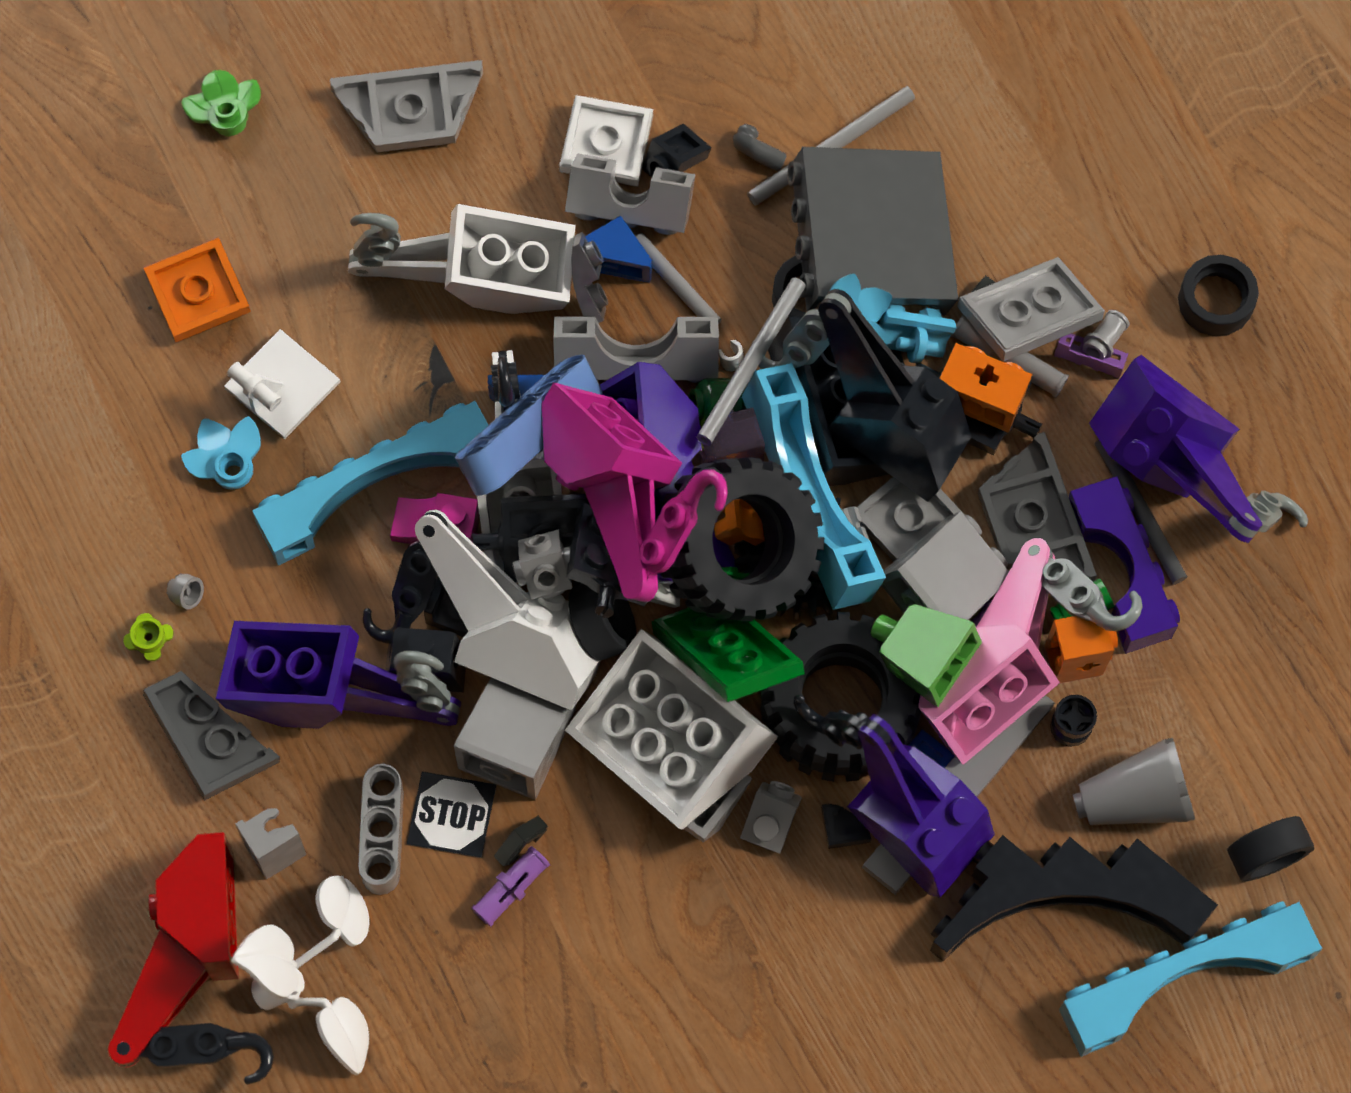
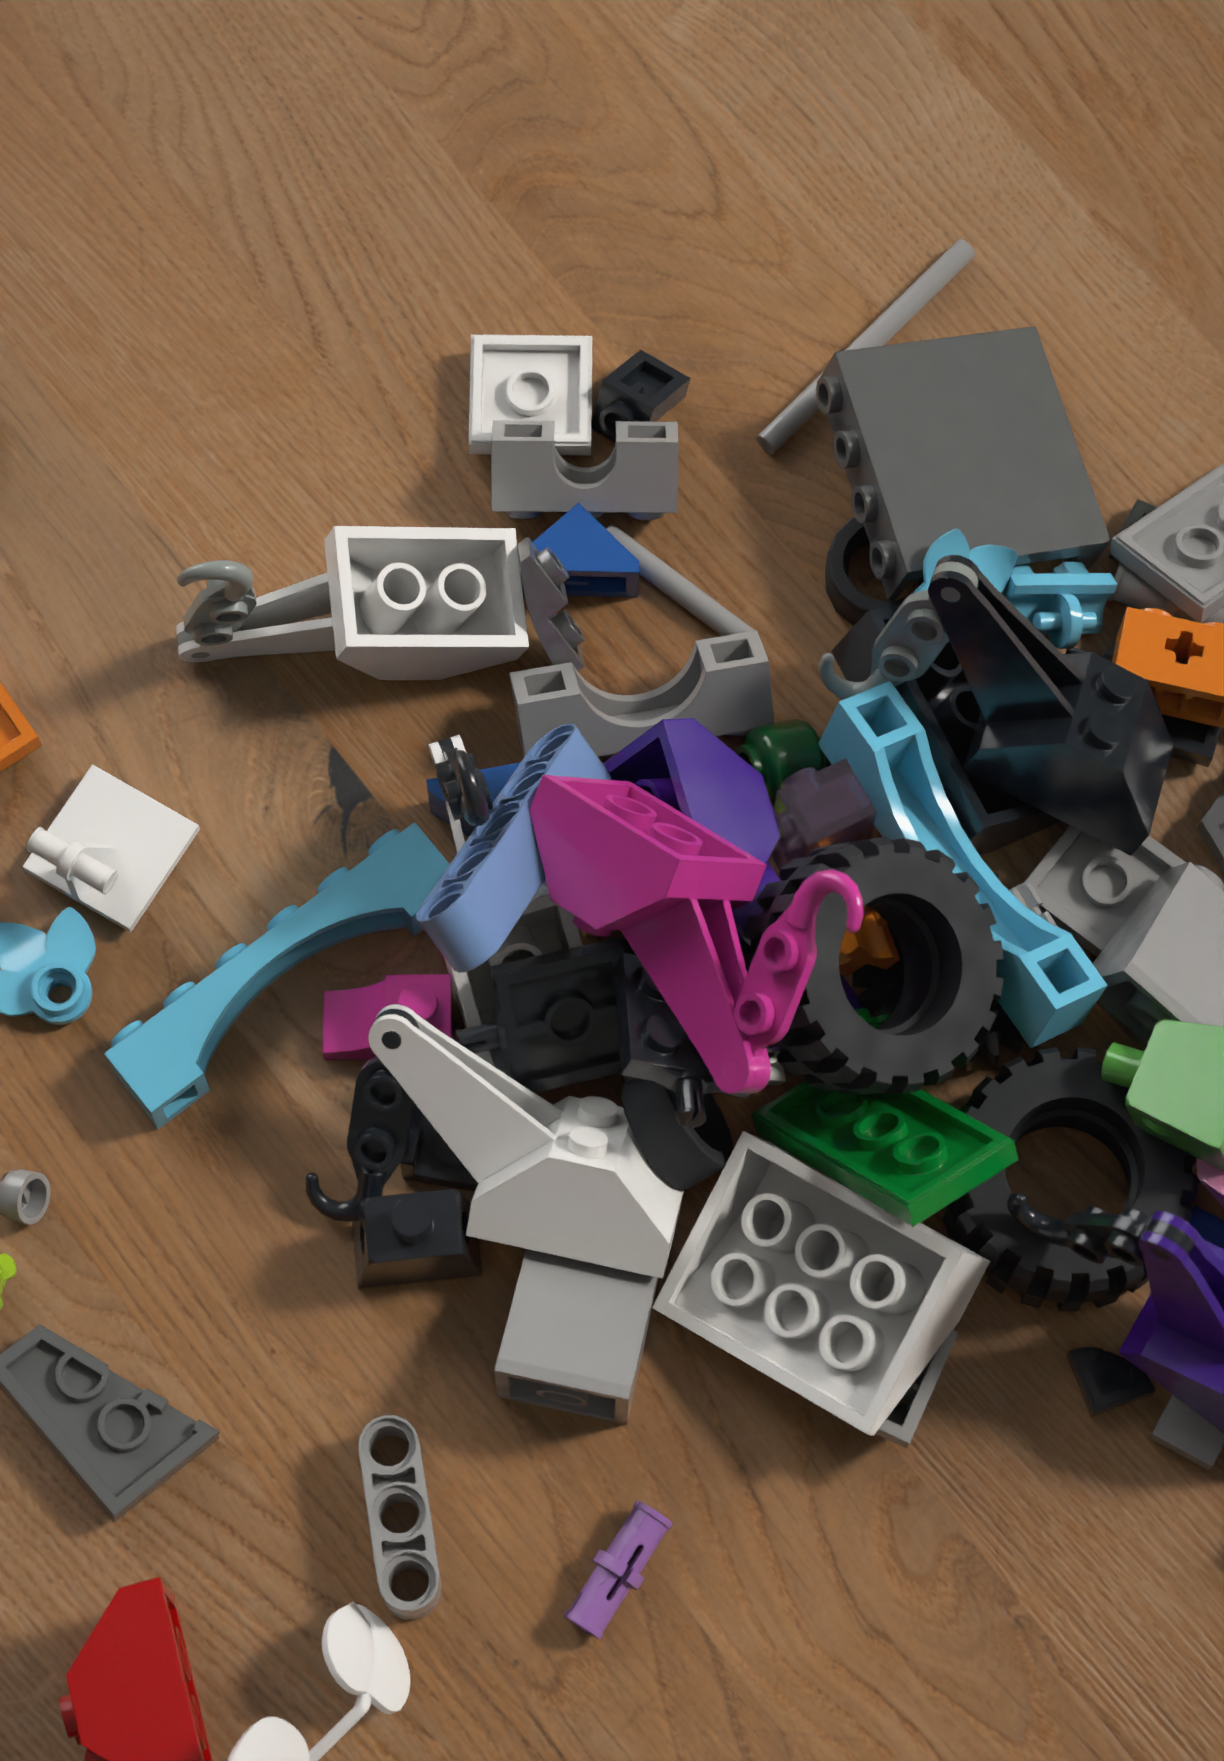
camera: 10 degrees left, 0 degrees up
dark purple slope [216,621,461,729] -> none
light grey hinge [235,808,307,880] -> none
light grey wing [330,60,483,152] -> none
sticker [406,771,496,858] -> none
pearl dark grey tile [494,816,548,867] -> none
light grey brick [513,530,572,600] -> none
light grey piece [696,278,806,445] -> none
white hand [719,340,753,383] -> none
dark grey arm [733,124,787,172] -> none
light grey bracket [740,781,802,853] -> none

